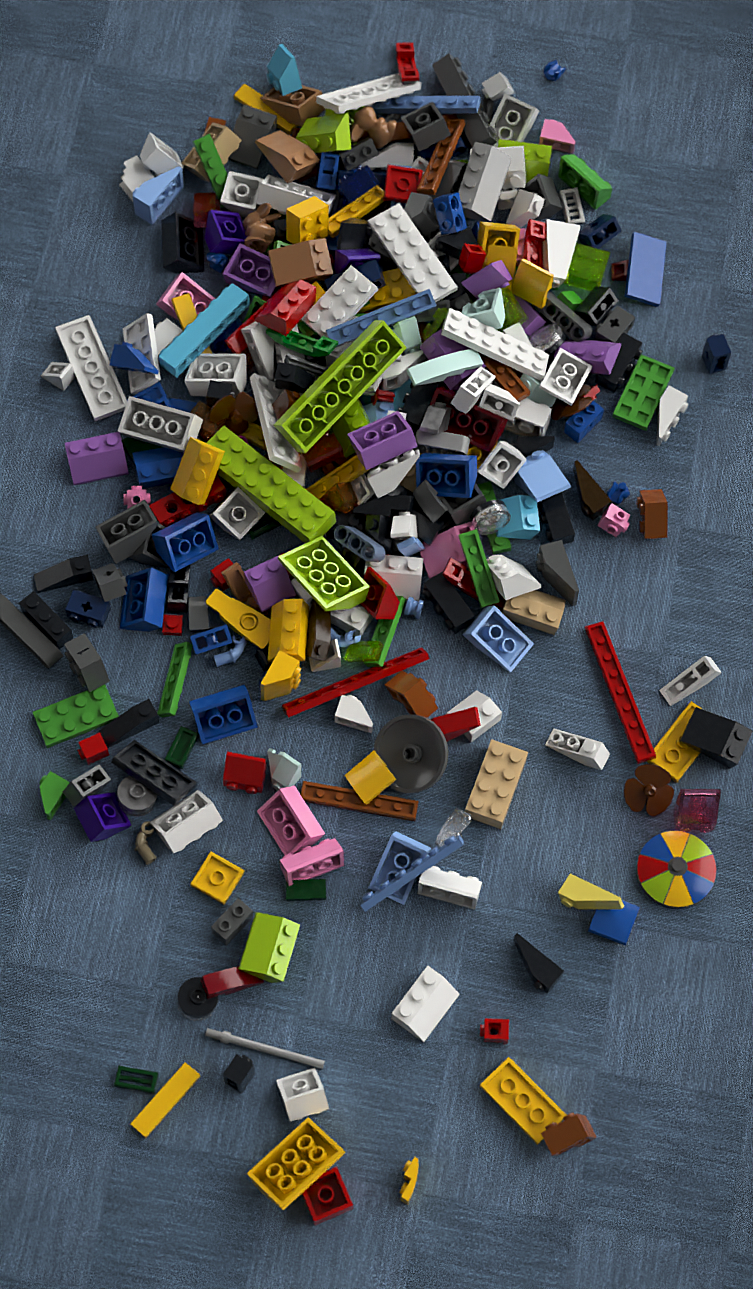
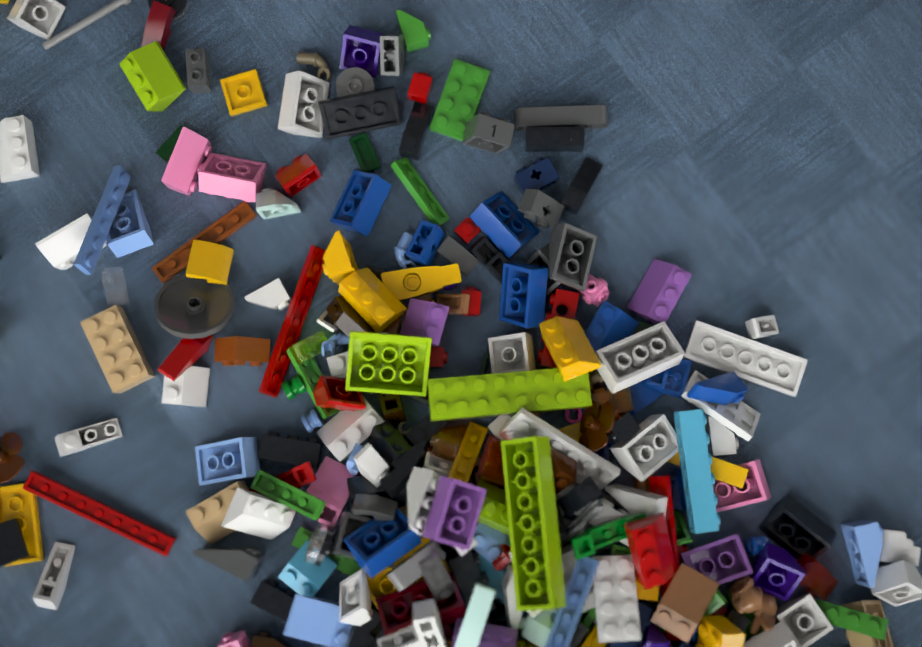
camera: 135 degrees right, 15 degrees up
sand blue beam [334,525,385,562] -> none
none -> green wheel [281,374,307,400]

